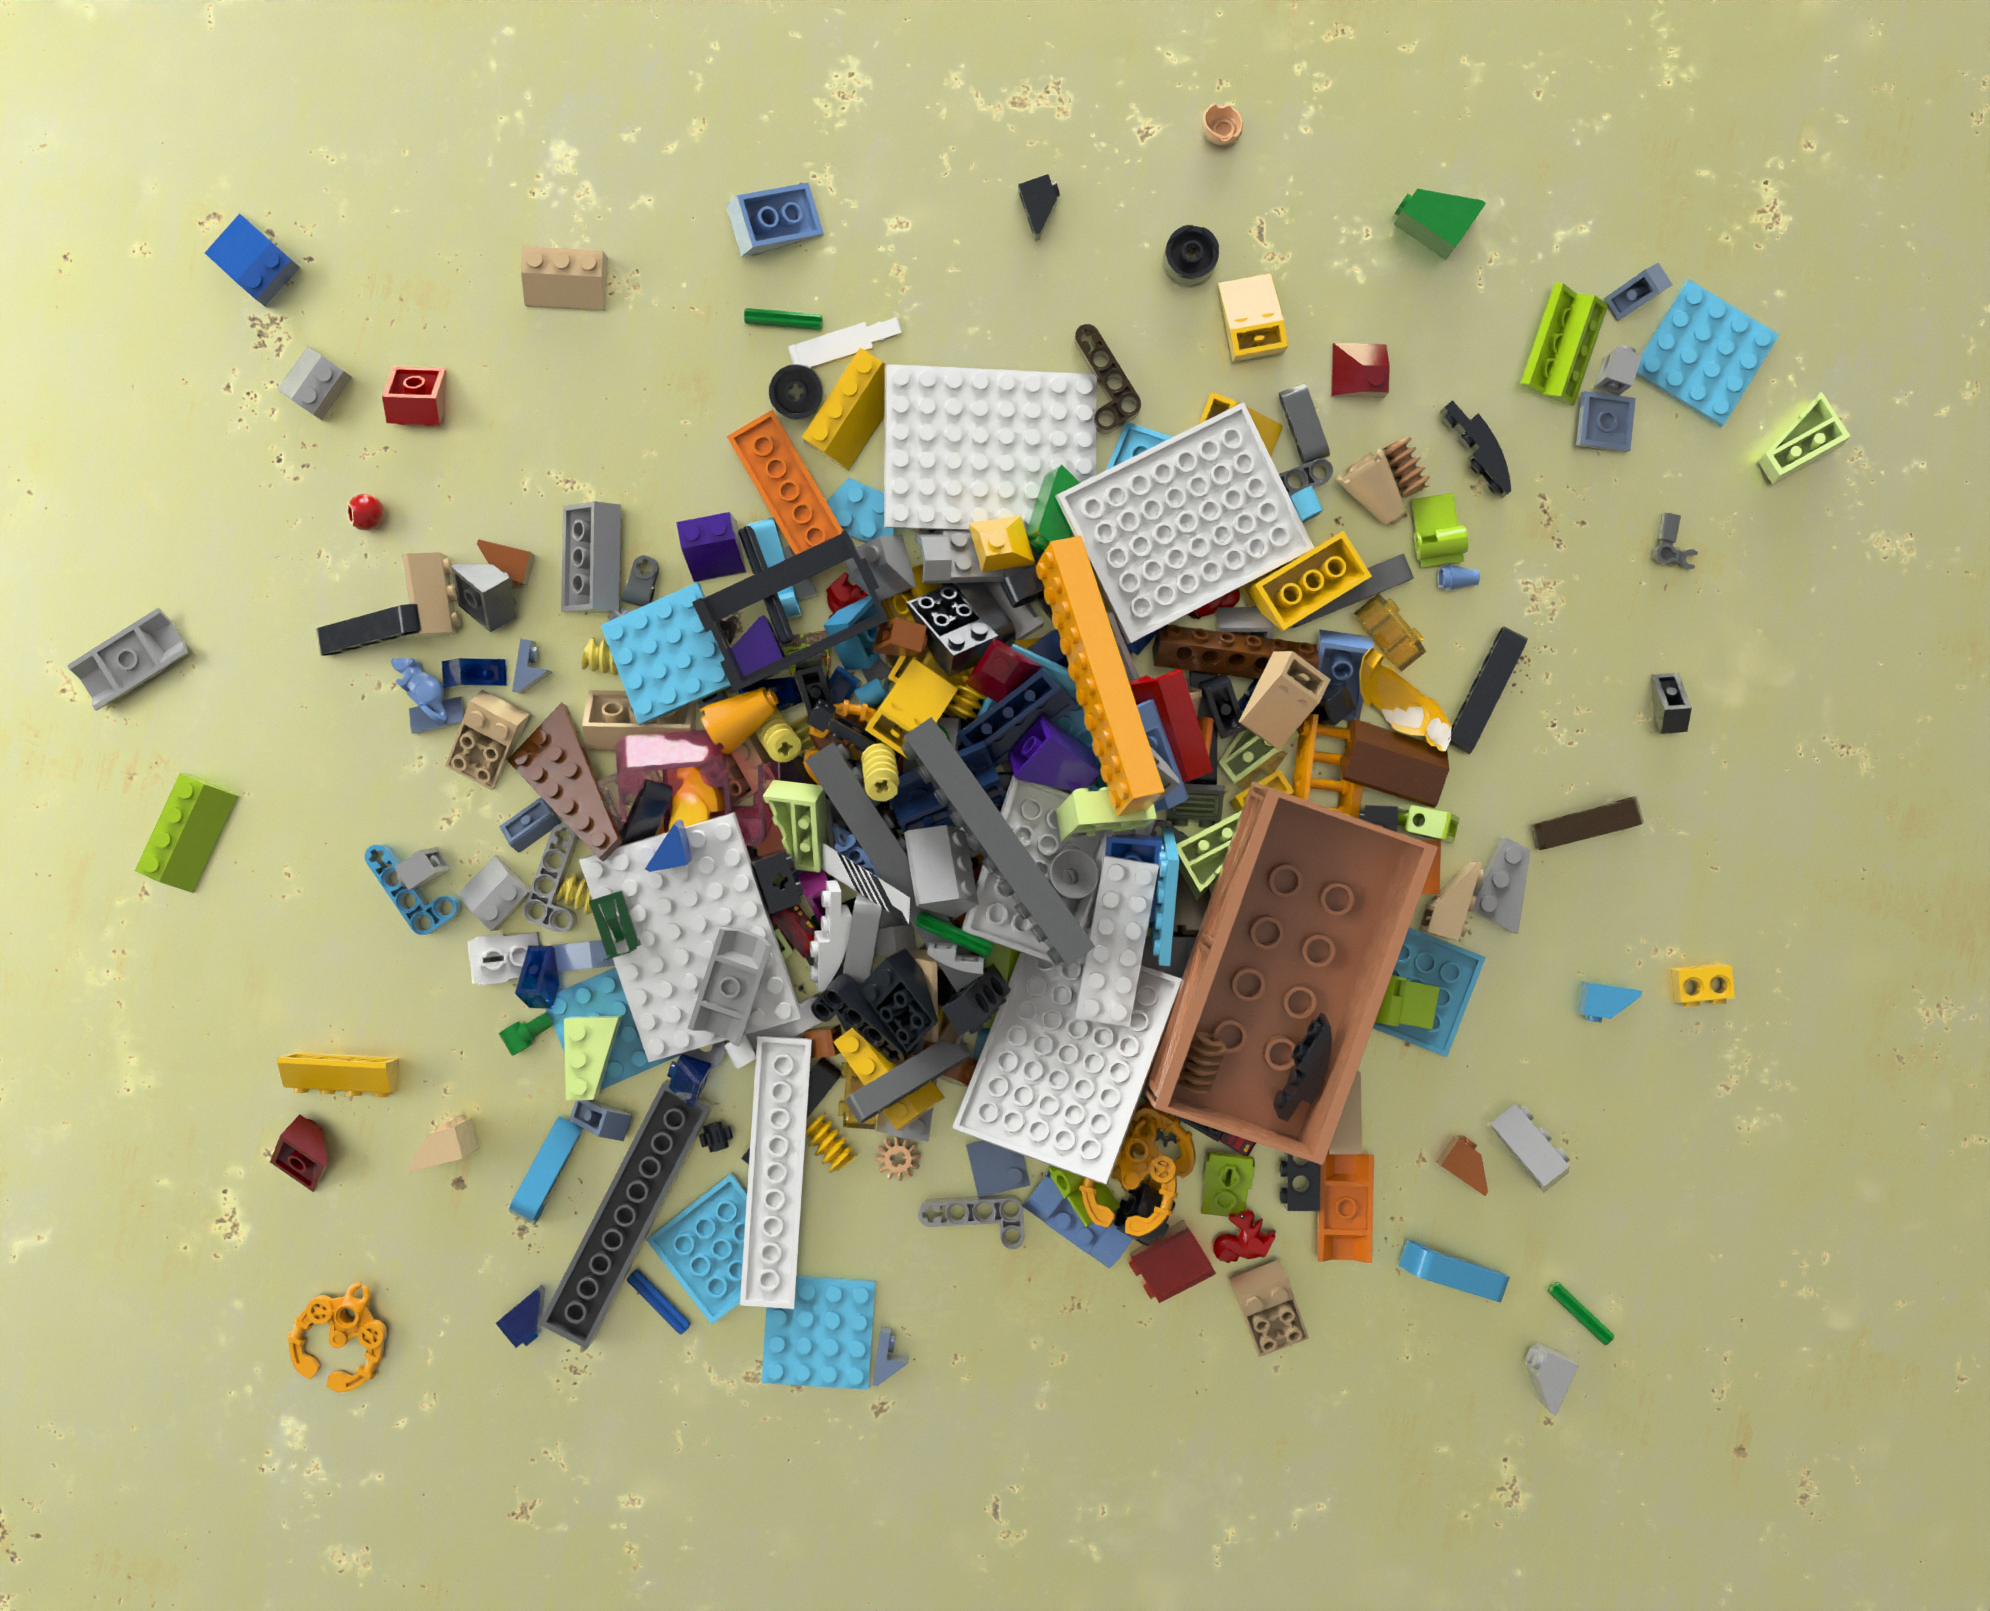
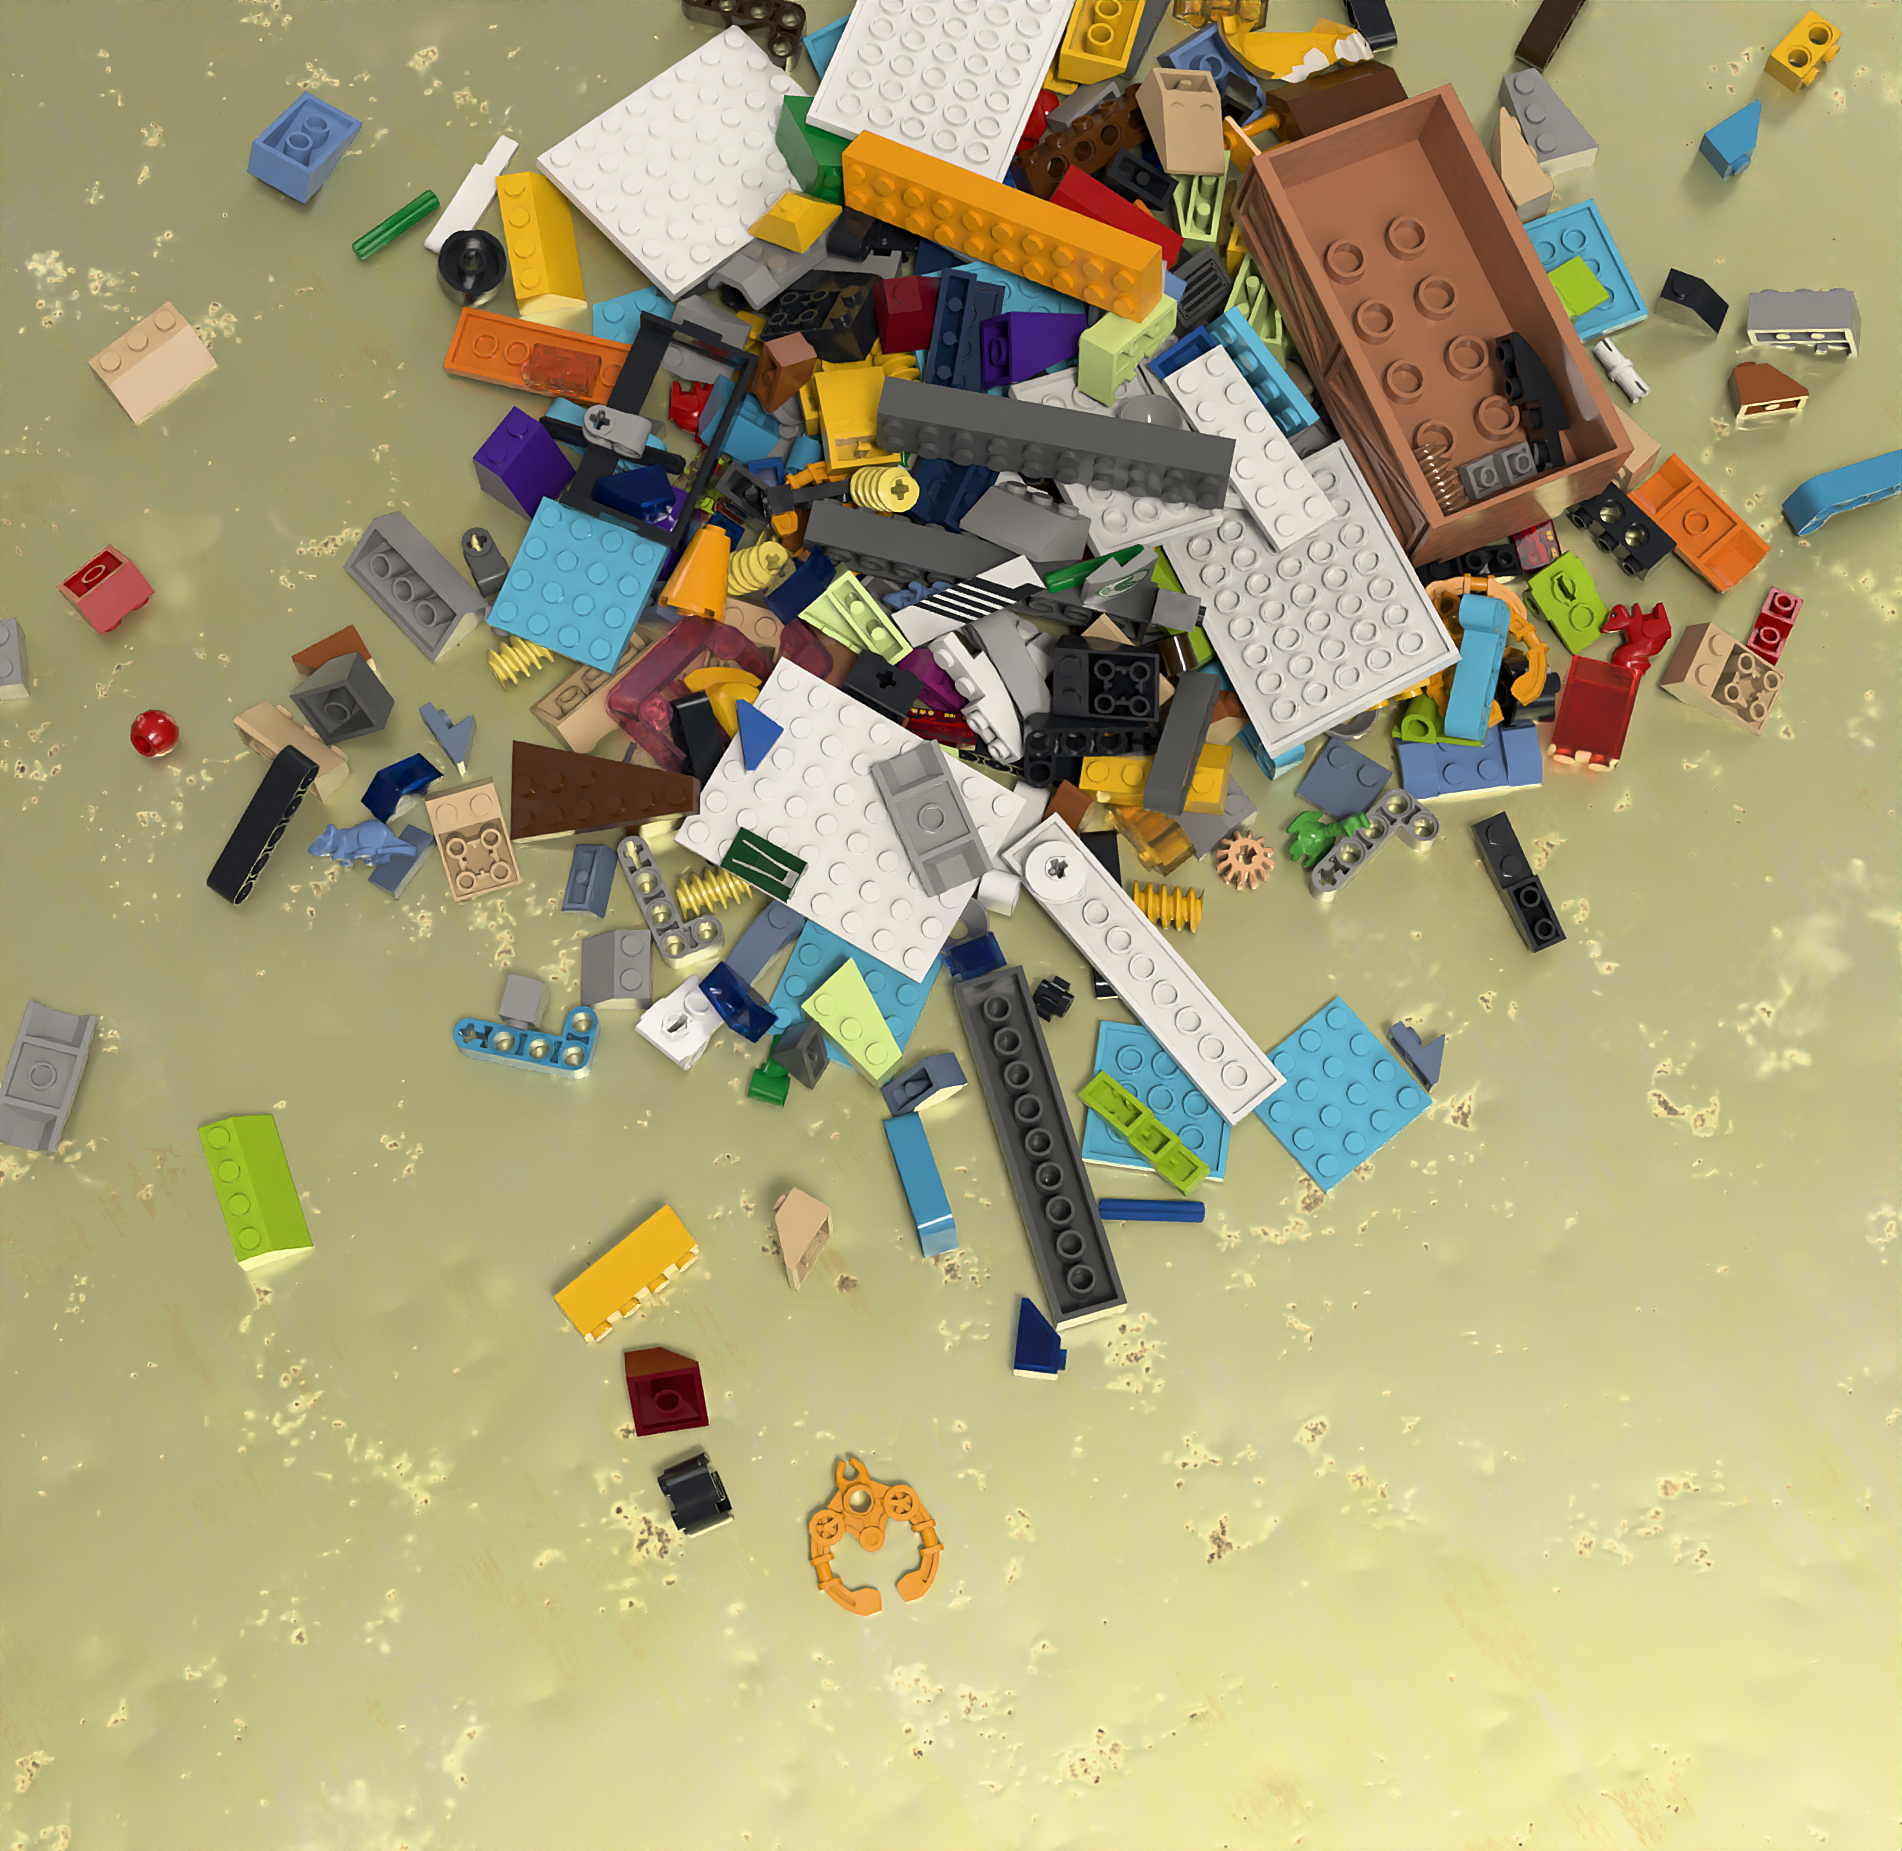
camera: 50 degrees left, 15 degrees down
none -> clear orange bracket [520,343,602,399]
none -> light grey piece [582,405,652,459]
none -> clear blue slope [591,463,676,523]
none -> black brick [657,1452,734,1538]
none -> clear blue slope [763,545,837,626]
none -> dark grey slope [770,1020,830,1090]
none -> white piece [1024,841,1088,905]
none -> lime slope [1078,1070,1211,1197]
none -> bright green piece [1286,811,1371,867]
none -> medium azure beam [1444,593,1510,741]
none -> light grey slope [1458,441,1538,500]
none -> black slope [1470,811,1567,953]
none -> white pin [1592,337,1651,403]
none -> black slope [1653,268,1729,337]
none -> red slope [1746,586,1804,666]

